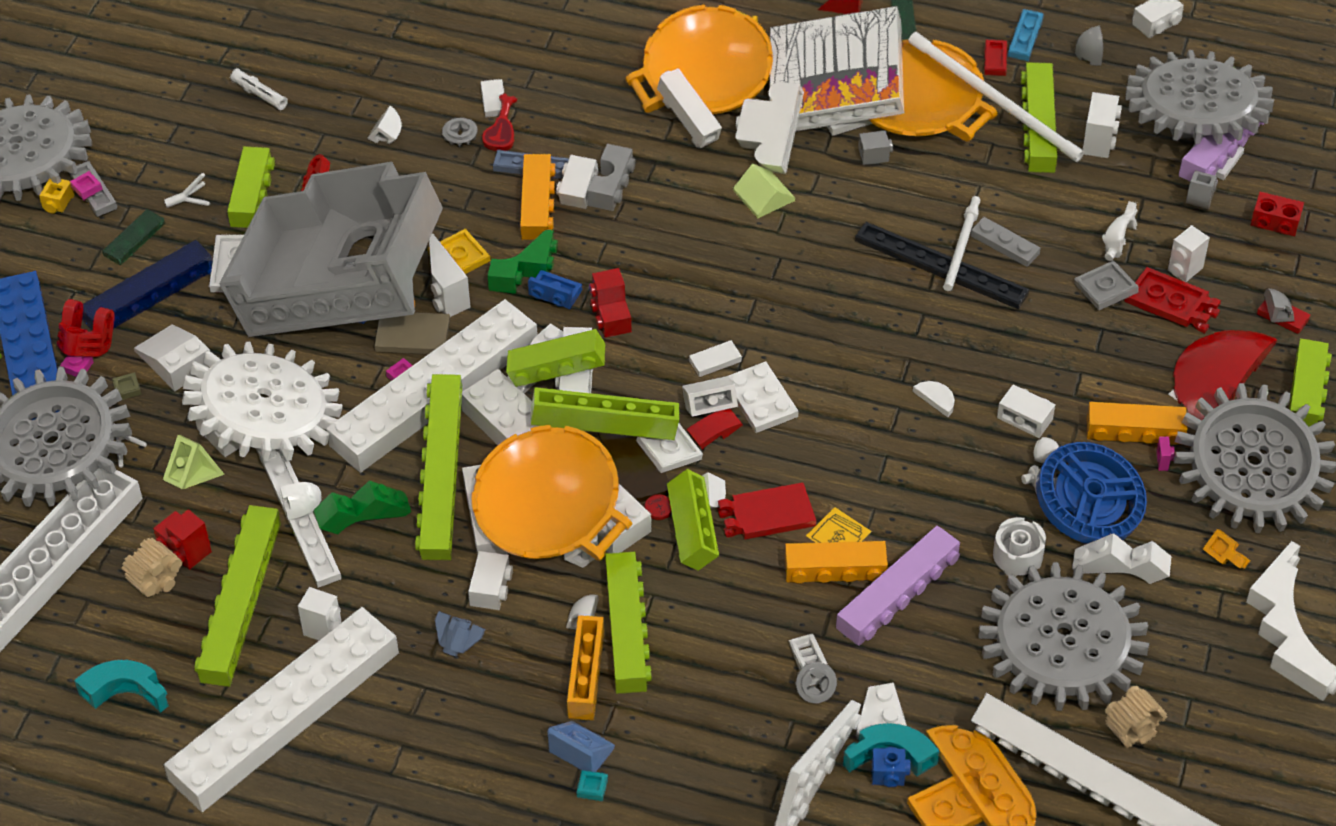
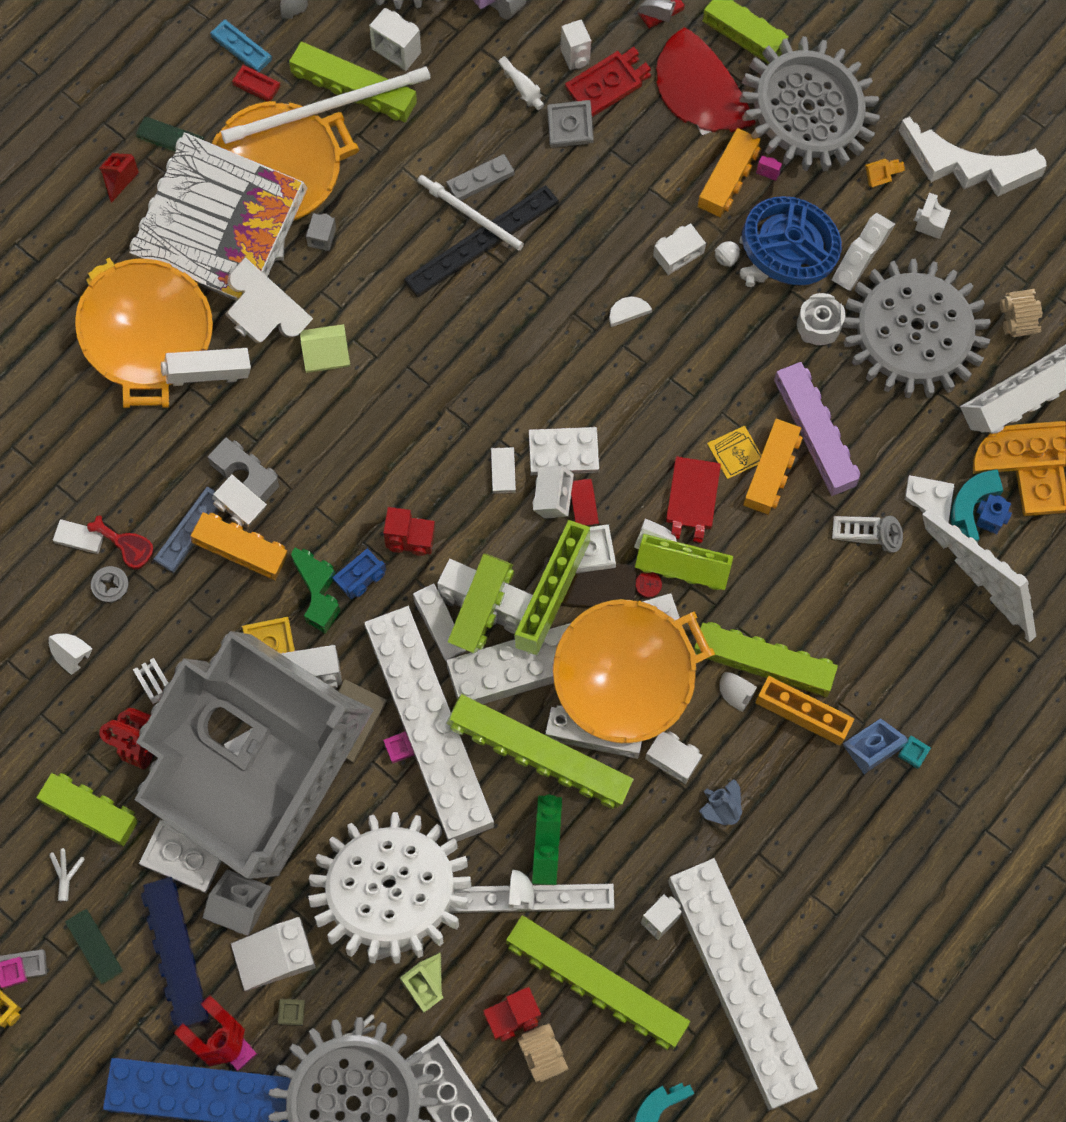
camera: 70 degrees left, 20 degrees up
none -> light grey slope [203,869,271,936]
none -> white brick [914,193,951,239]

